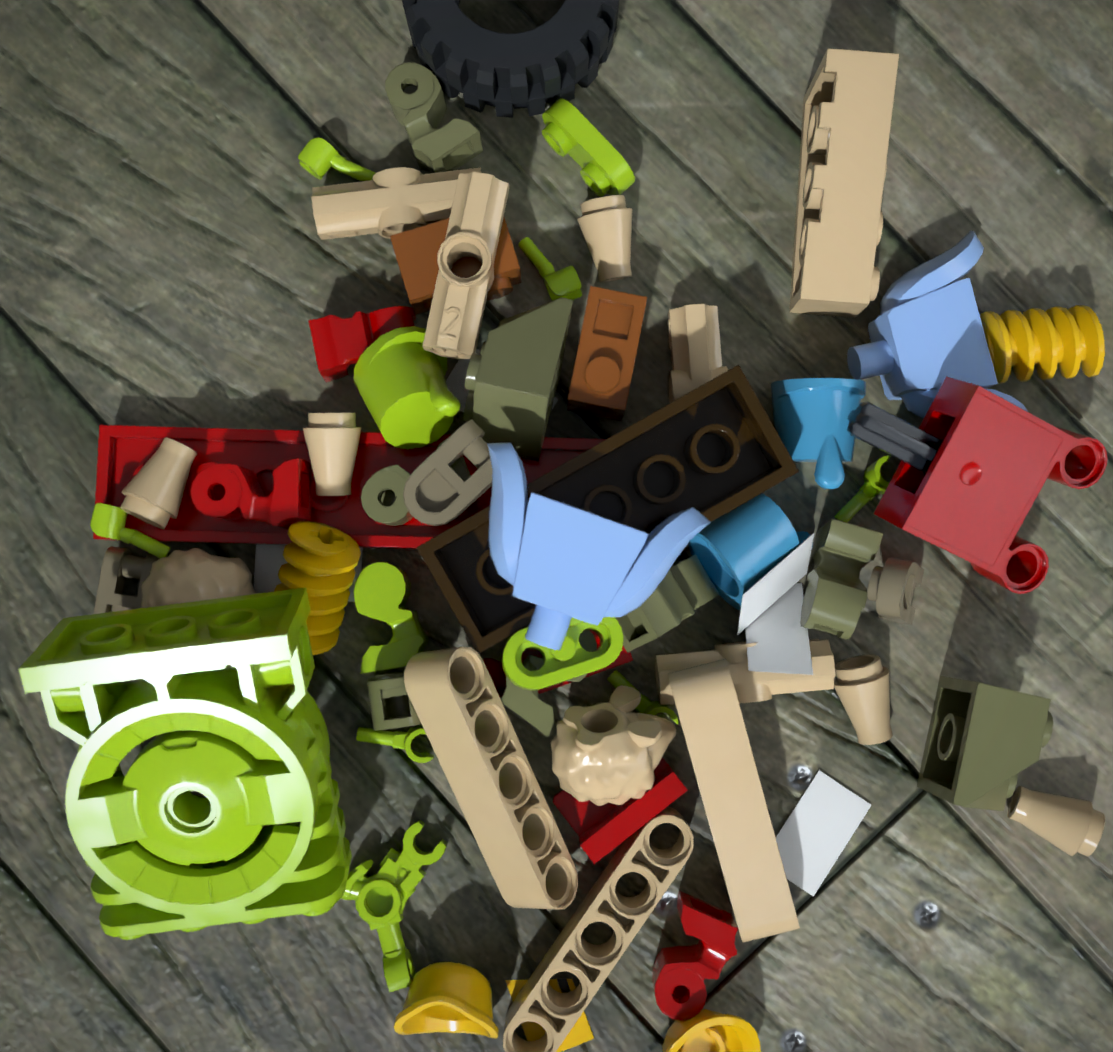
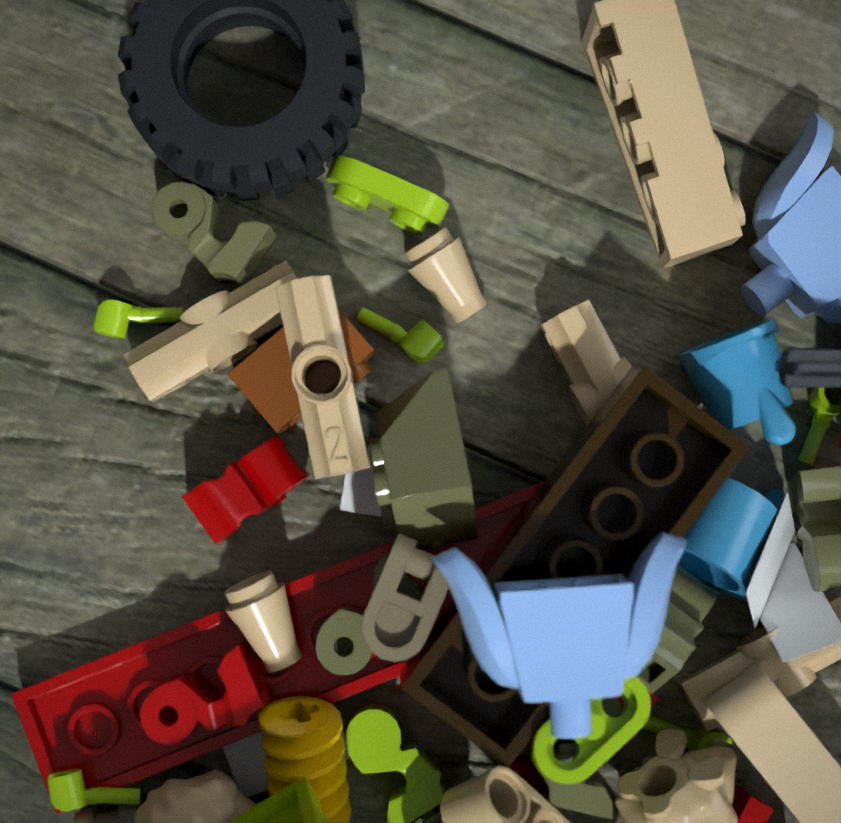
camera: 20 degrees left, 0 degrees up
tan cone [120,438,197,529] -> none
lime hat [353,326,461,449] -> none
dark orange brick [567,286,647,421] -> none

